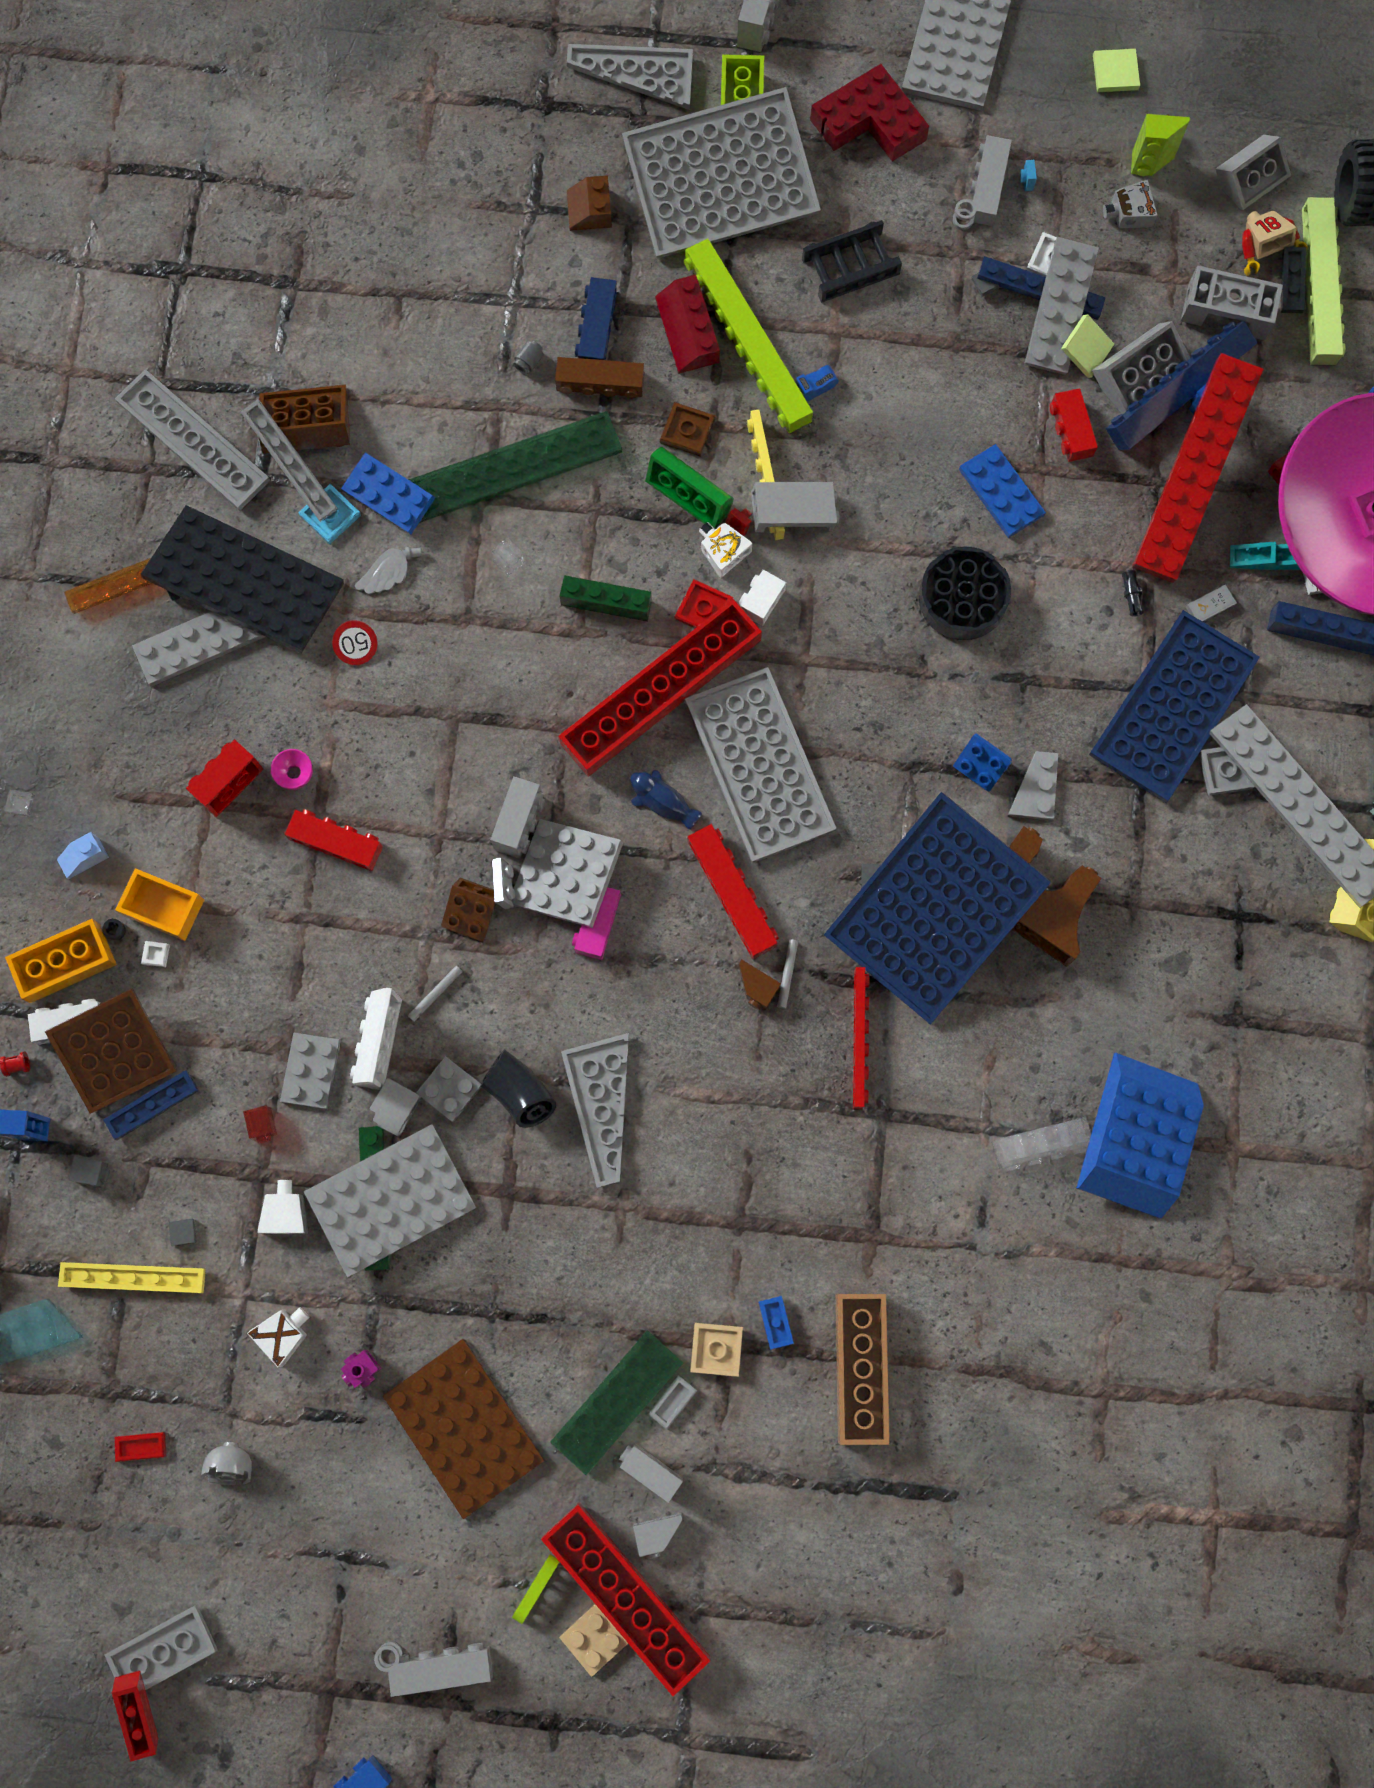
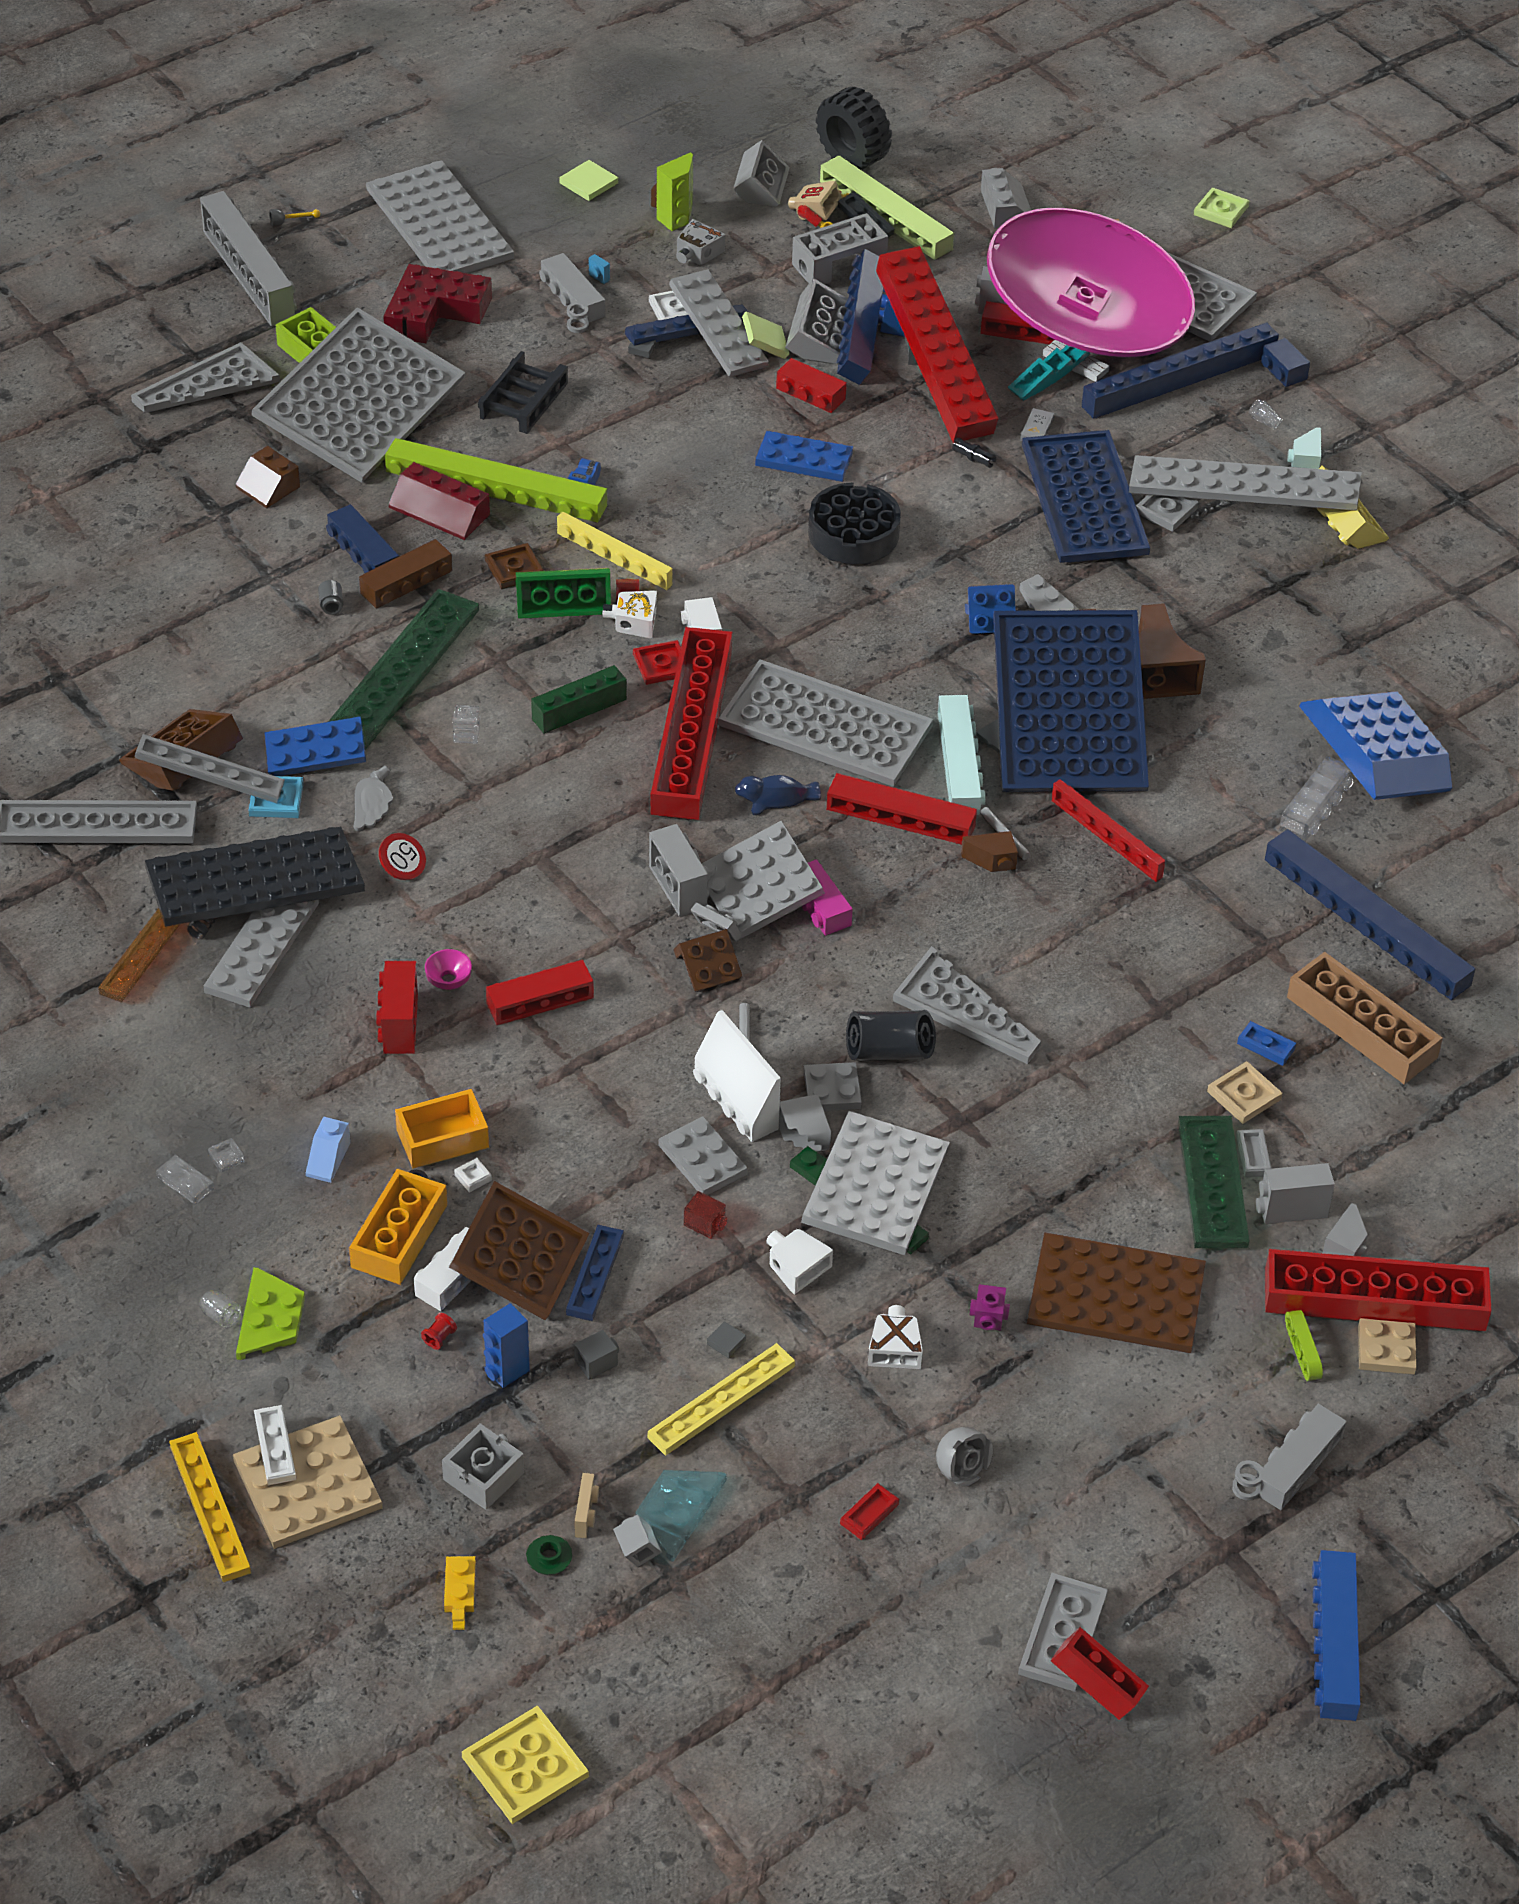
camera: 45 degrees left, 30 degrees down
light grey panel [751,482,839,532] -> none
none -> light aqua brick [938,695,985,815]
none -> dark blue brick [1265,829,1475,1000]

